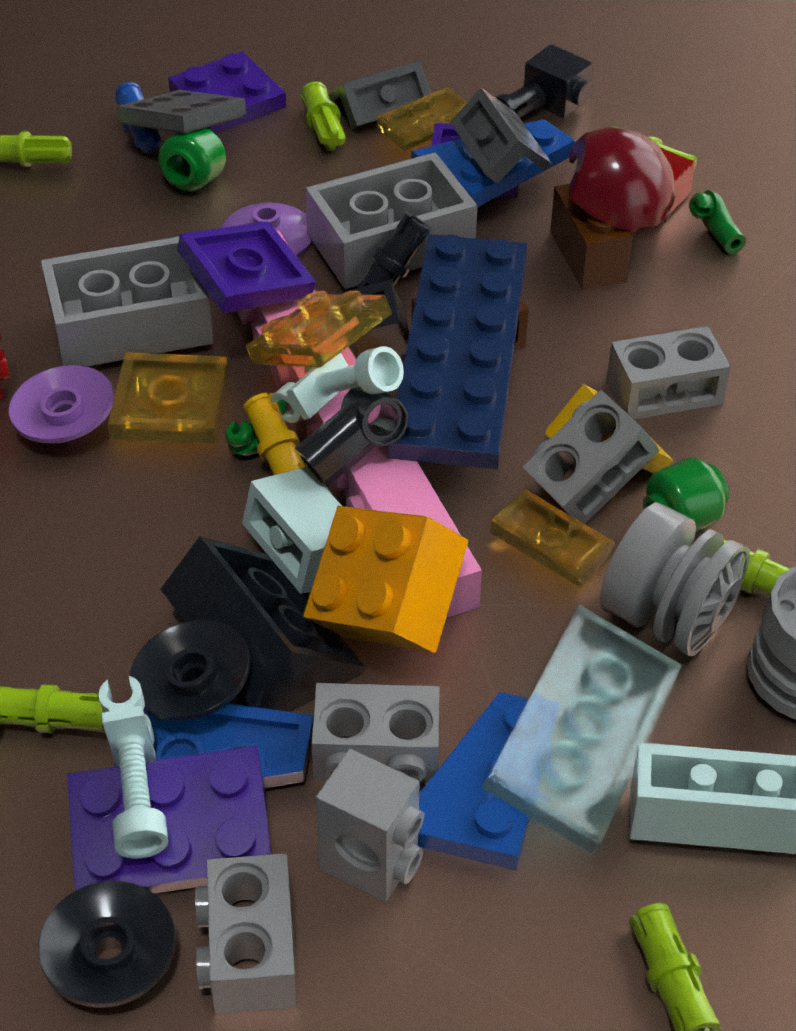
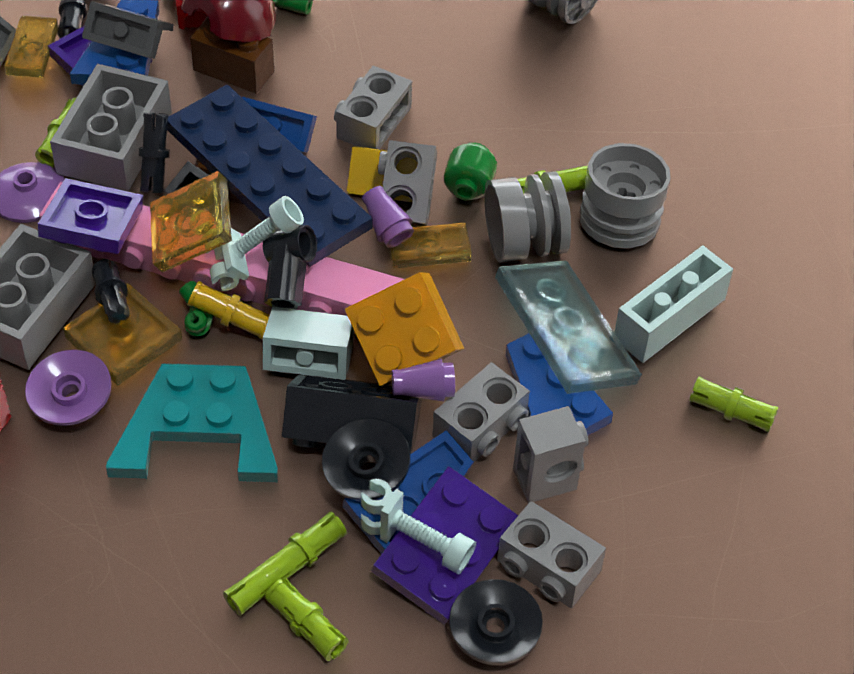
camera: 50 degrees left, 5 degrees up
none -> black axle [91,259,130,324]
none -> teal wing [106,364,278,483]
none -> blue plate [242,97,317,153]
none -> medium lavender cone [362,186,414,248]
none -> medium lavender cone [391,359,455,402]

